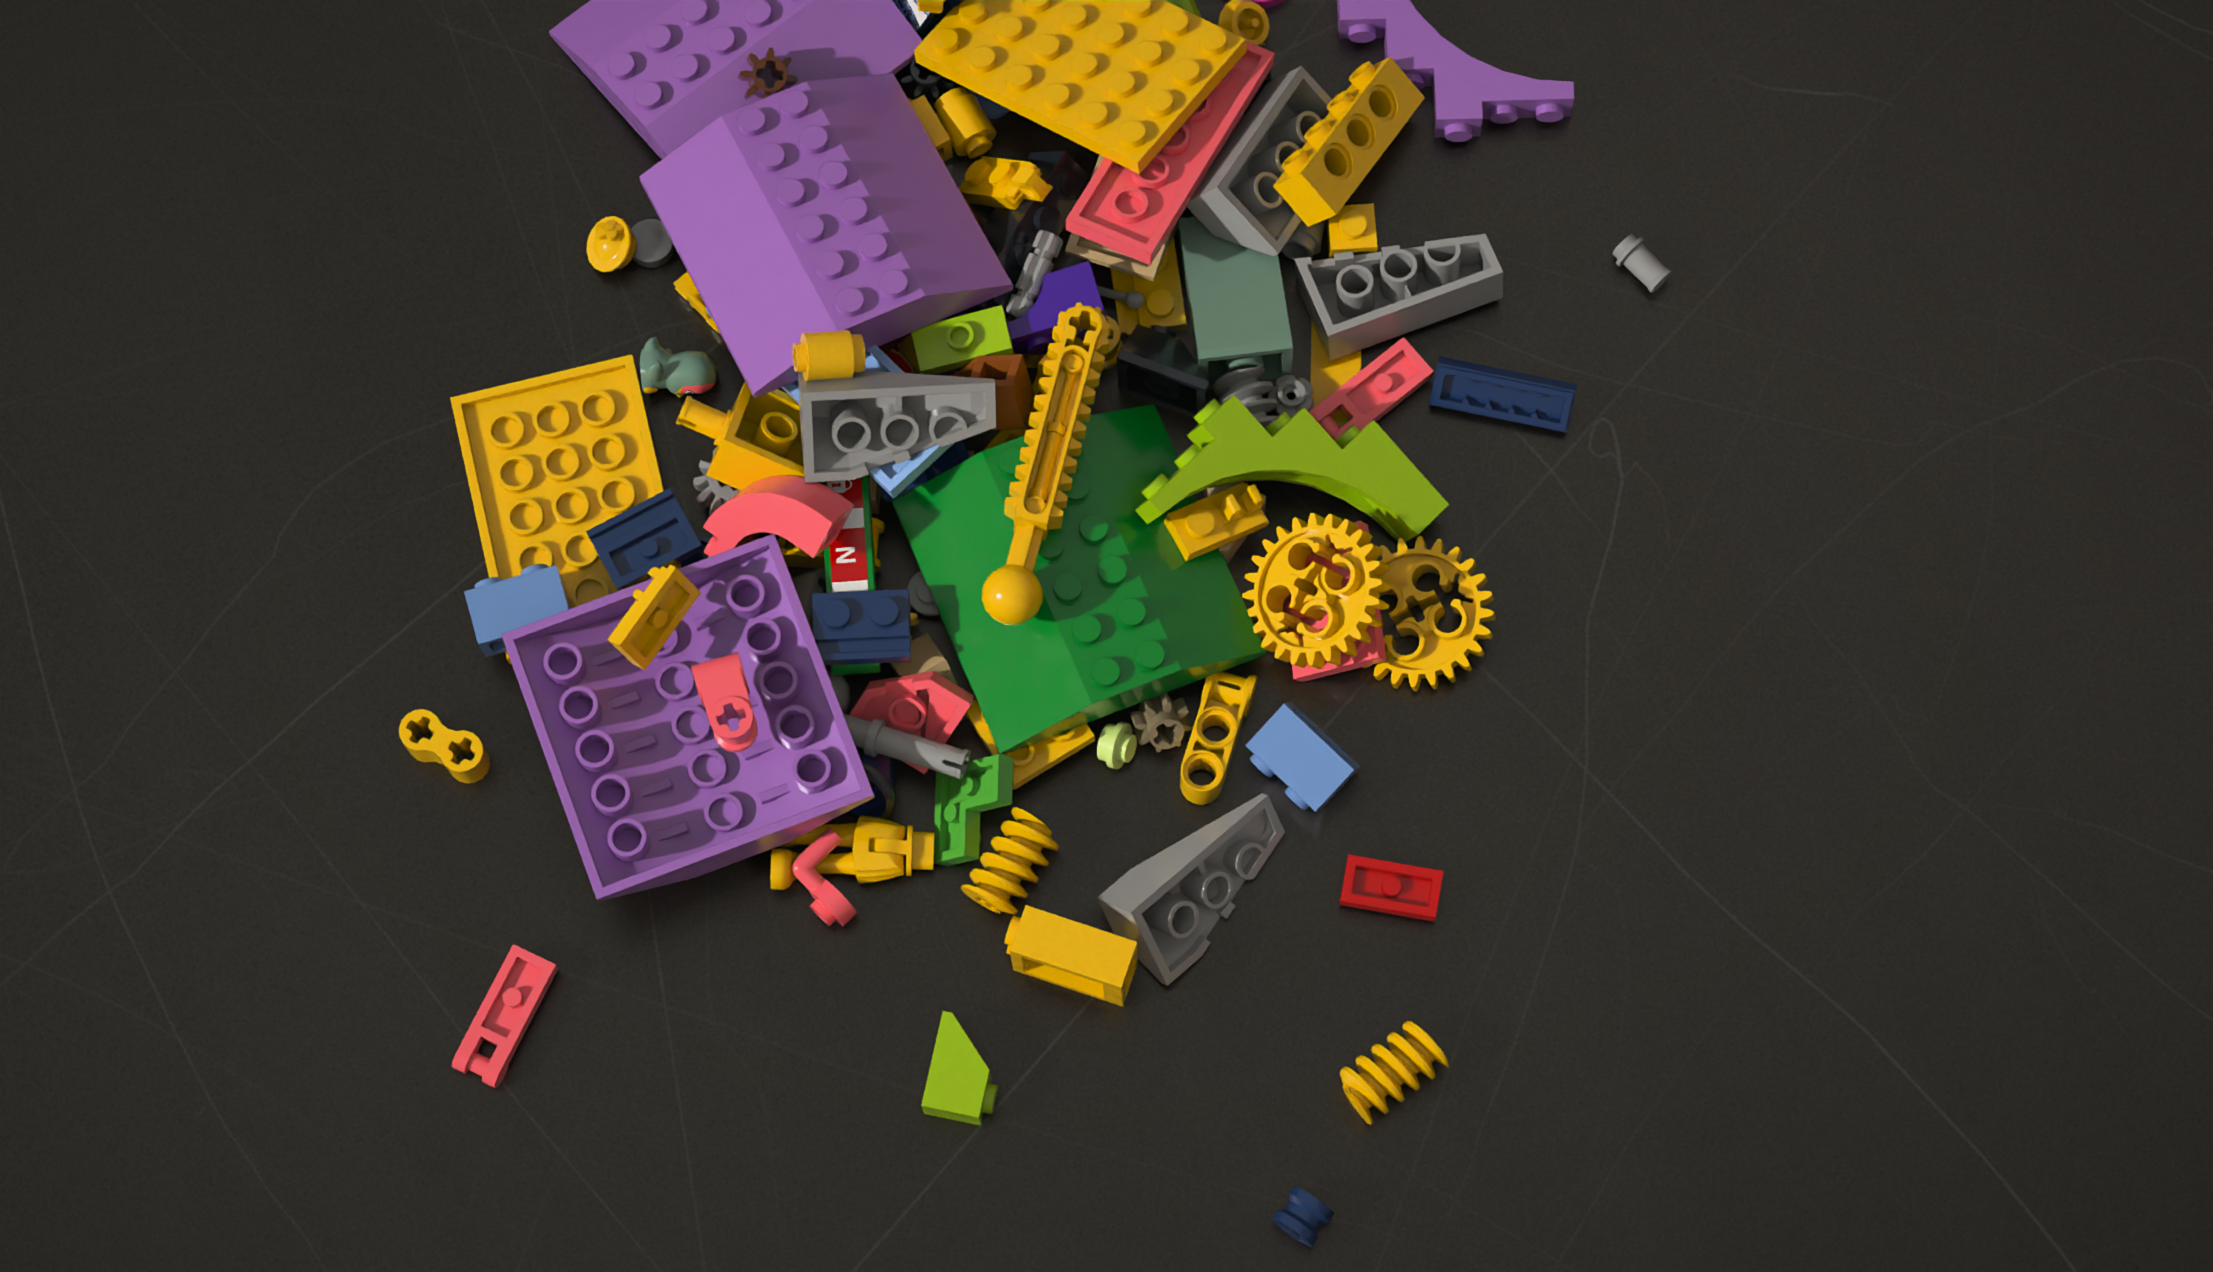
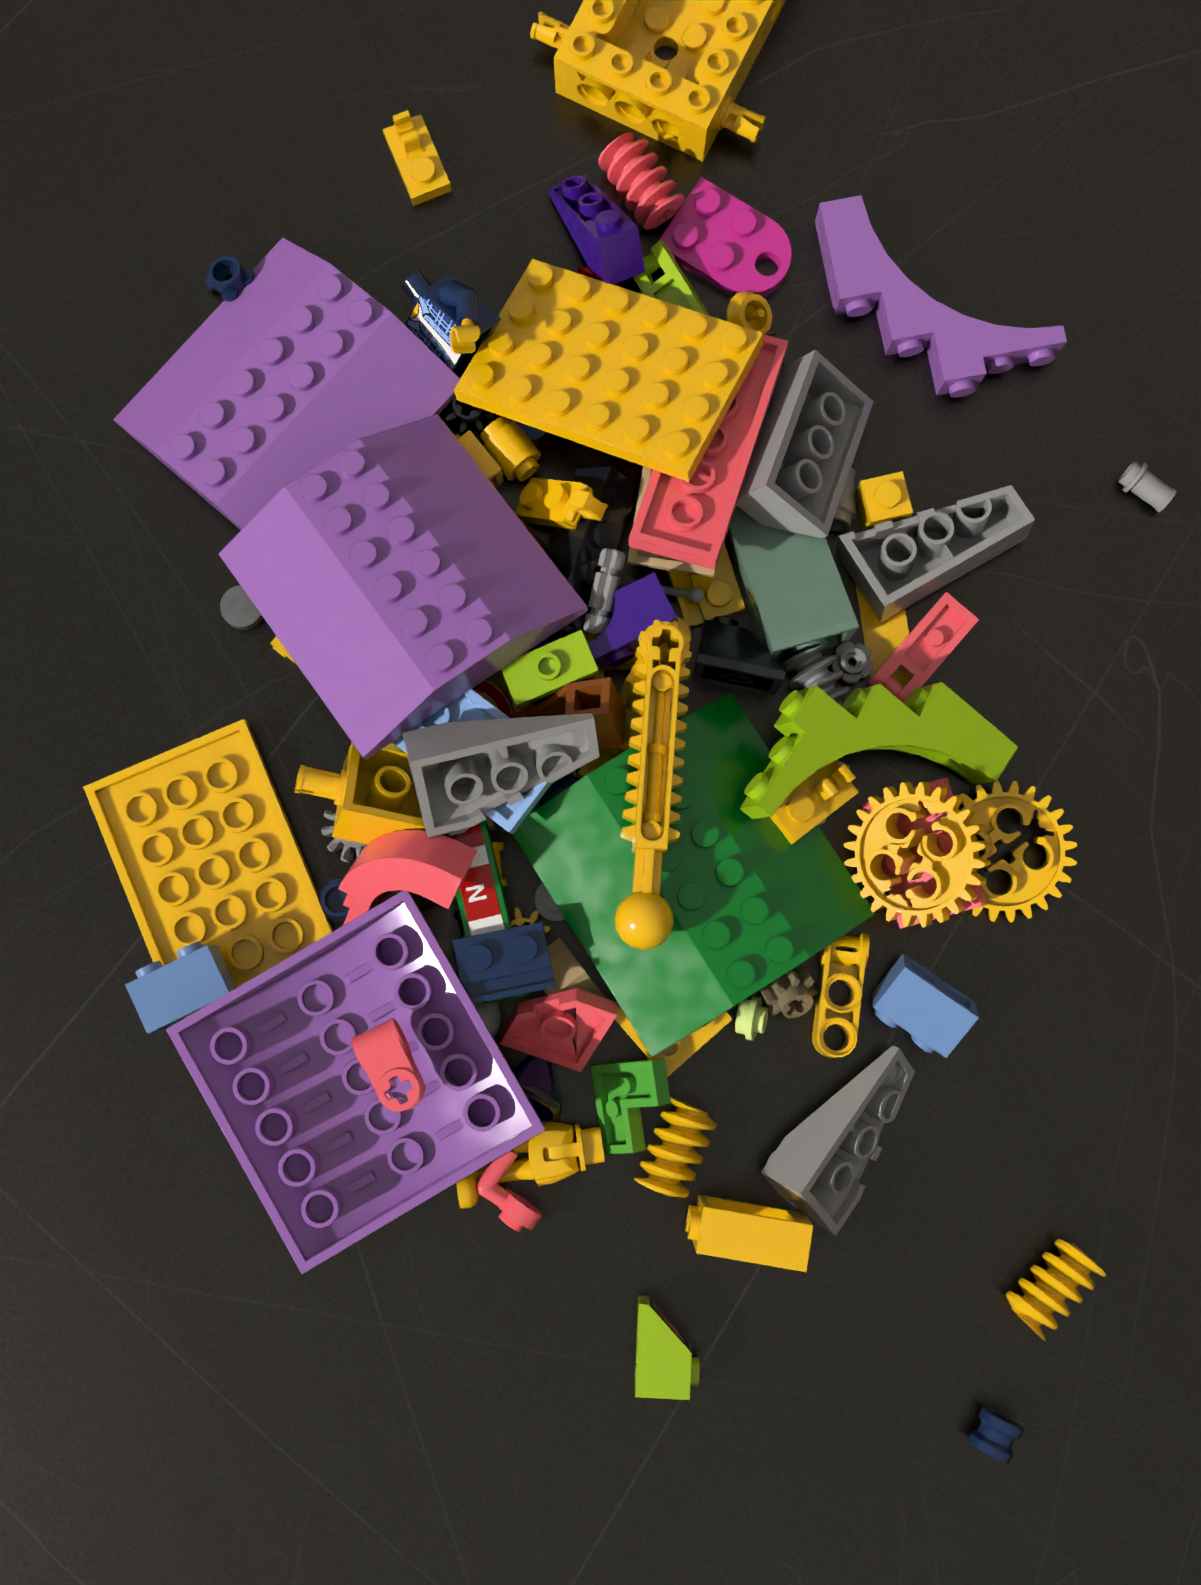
camera: 10 degrees left, 10 degrees up
yellow axle [399,709,491,783] -> none
coral plate [452,944,559,1088] -> none
yellow hat [586,216,636,272] -> none
dark blue plate [586,488,704,591] -> none
yellow plate [607,565,701,670] -> none
sand green animal [640,337,717,398] -> none
reddish brown gear [738,47,798,99] -> none
yellow brick [792,330,865,381] -> none
light grey pin [843,713,971,780] -> none
yellow brick [1273,57,1425,227] -> none
red plate [1339,854,1444,922] -> none
dark blue plate [1429,356,1577,433] -> none

